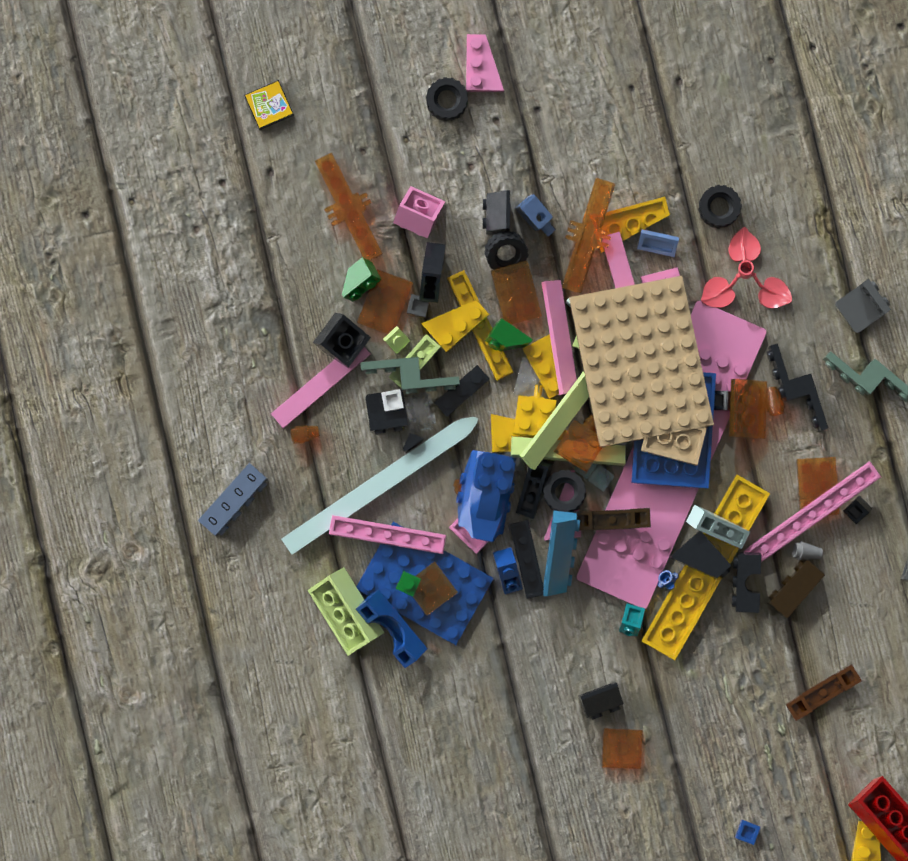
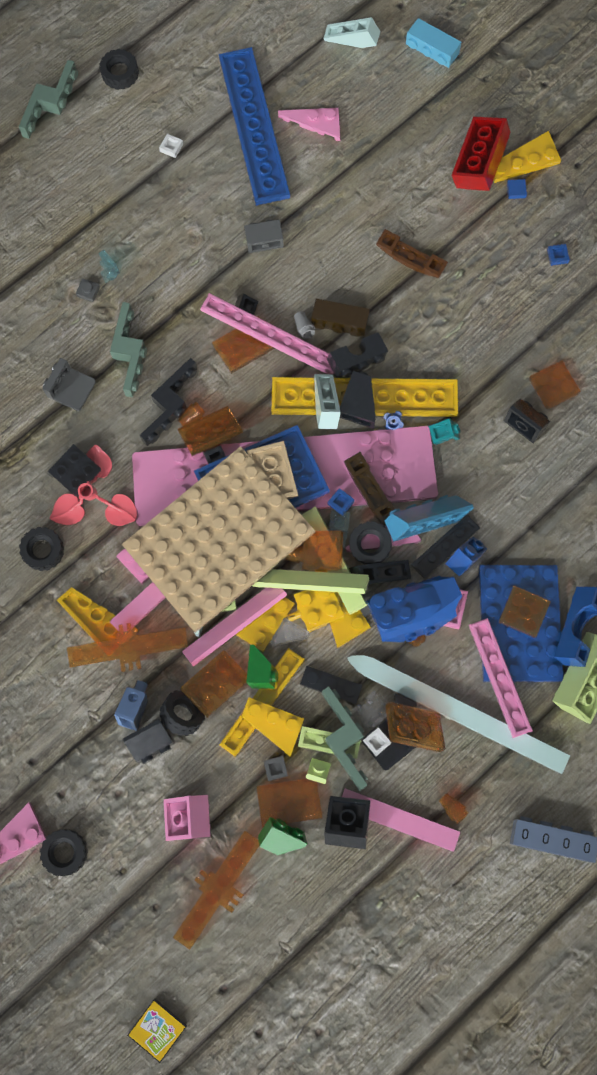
camera: 115 degrees left, 10 degrees down
green plate [395,571,421,597] -> none
black slope [419,242,446,303] -> none
medium blue tile [637,229,679,257] -> none
none -> black bracket [47,444,101,497]
none -> blue plate [327,488,355,516]
none -> clear orange plate [385,702,446,752]
none -> blue tile [507,179,527,199]

